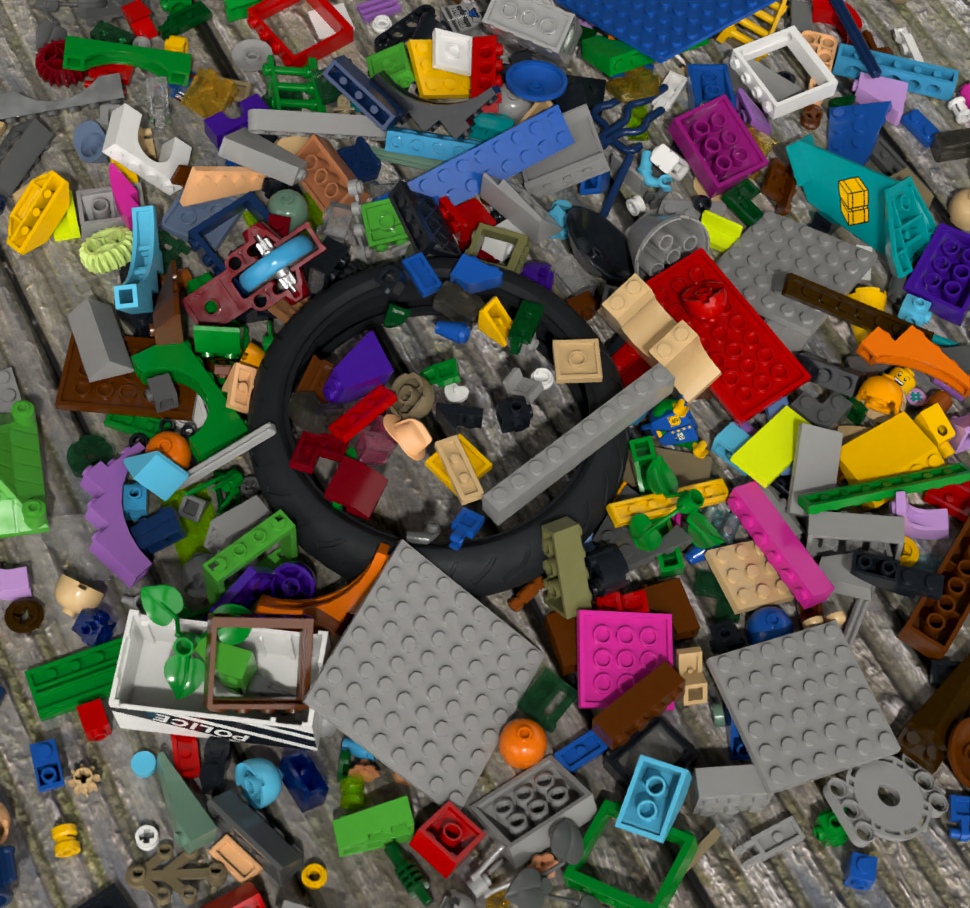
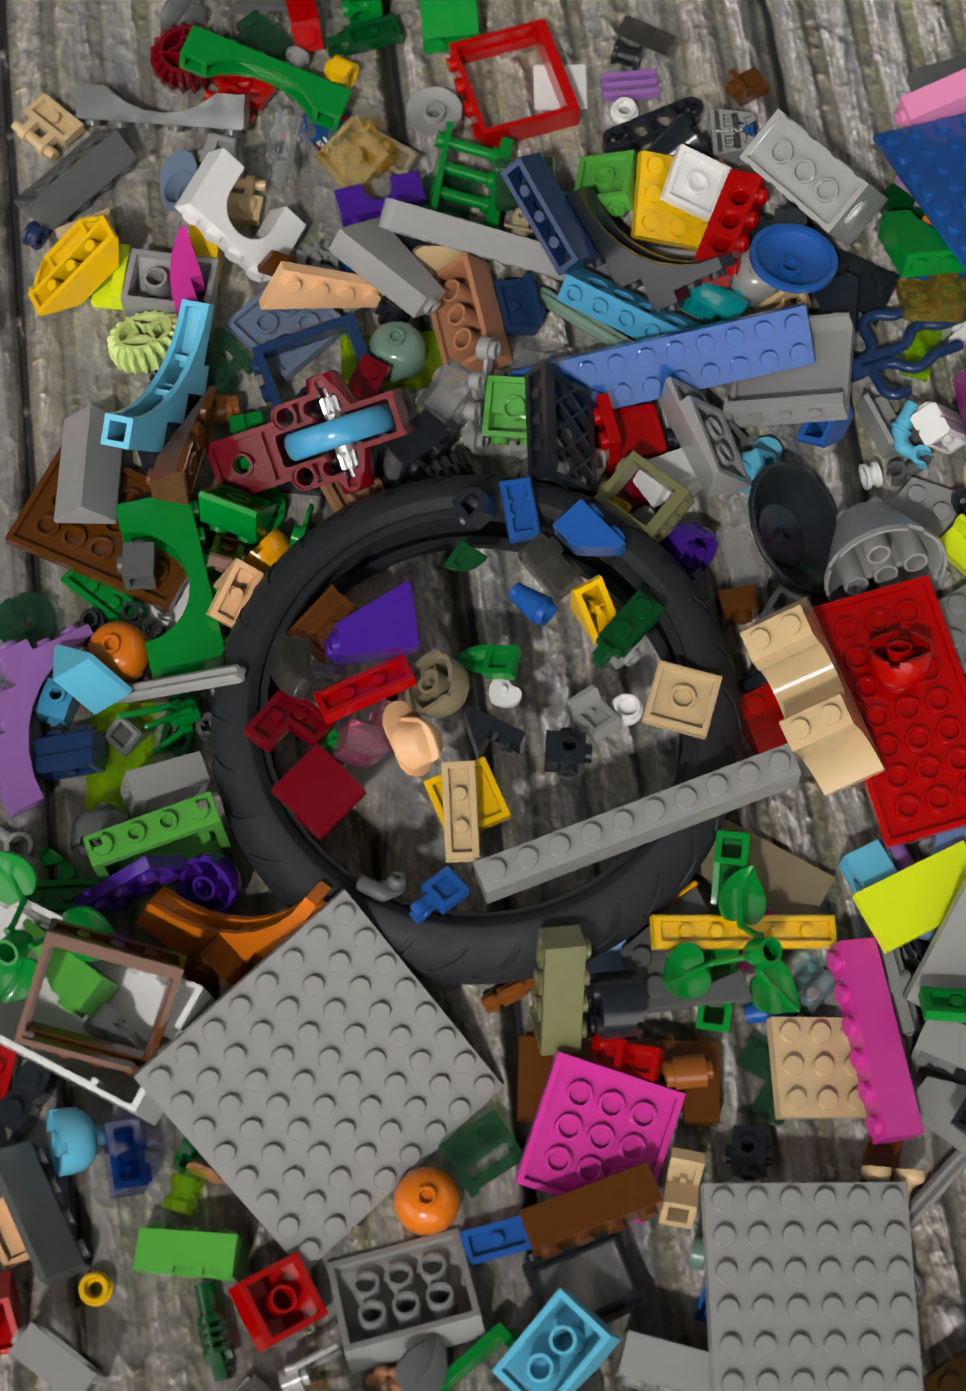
camera: 25 degrees right, 10 degrees up
dark blue bar [600,153,634,218] -> none
torso [641,394,709,459] -> none
blue cylinder [745,606,793,645] -> none
none -> dark orange brick [663,1053,714,1090]

